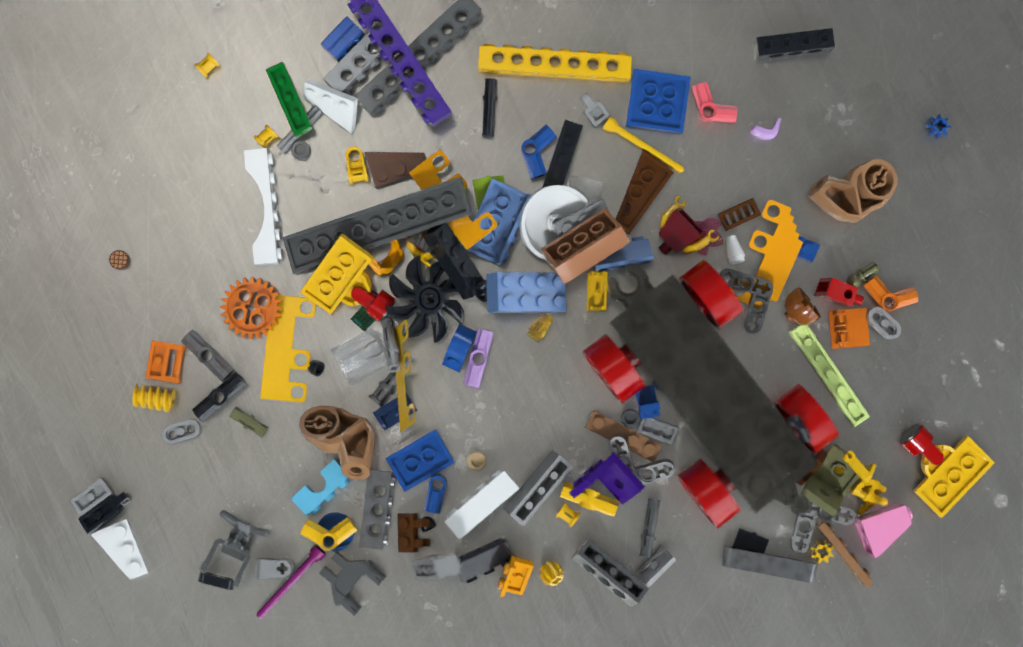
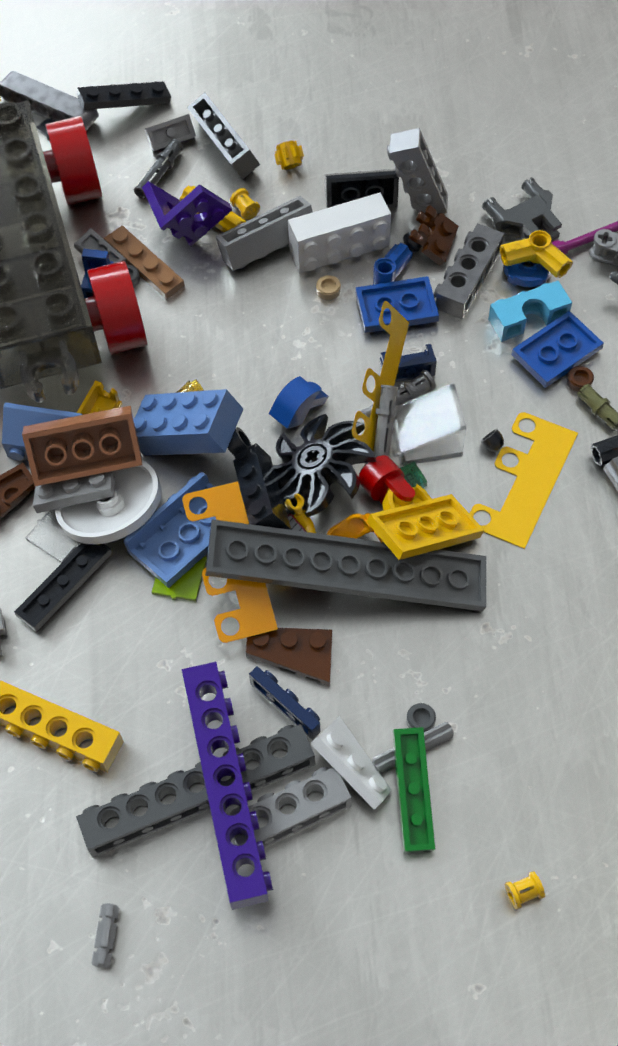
camera: 160 degrees left, 25 degrees down
orange gear [220,277,283,339] -> none
white arch [244,148,282,266] -> none
yellow bush [253,125,279,148] -> none
medium nougat piece [299,405,375,480] -> none
blue brick [320,16,364,62] -> none
yellow piece [345,146,369,185] -> none
lavender piece [463,329,494,388] -> none
black pin [482,78,498,137] -> none
light orange bracket [497,556,534,597] -> none
blue piece [521,124,557,179] -> none
light grey beam [609,434,675,485] -> none
none -> black plate [77,81,171,110]
none -> dark blue plate [249,666,321,740]
none -> blue plate [511,311,604,388]
none -> reddish brown tile [567,366,594,392]

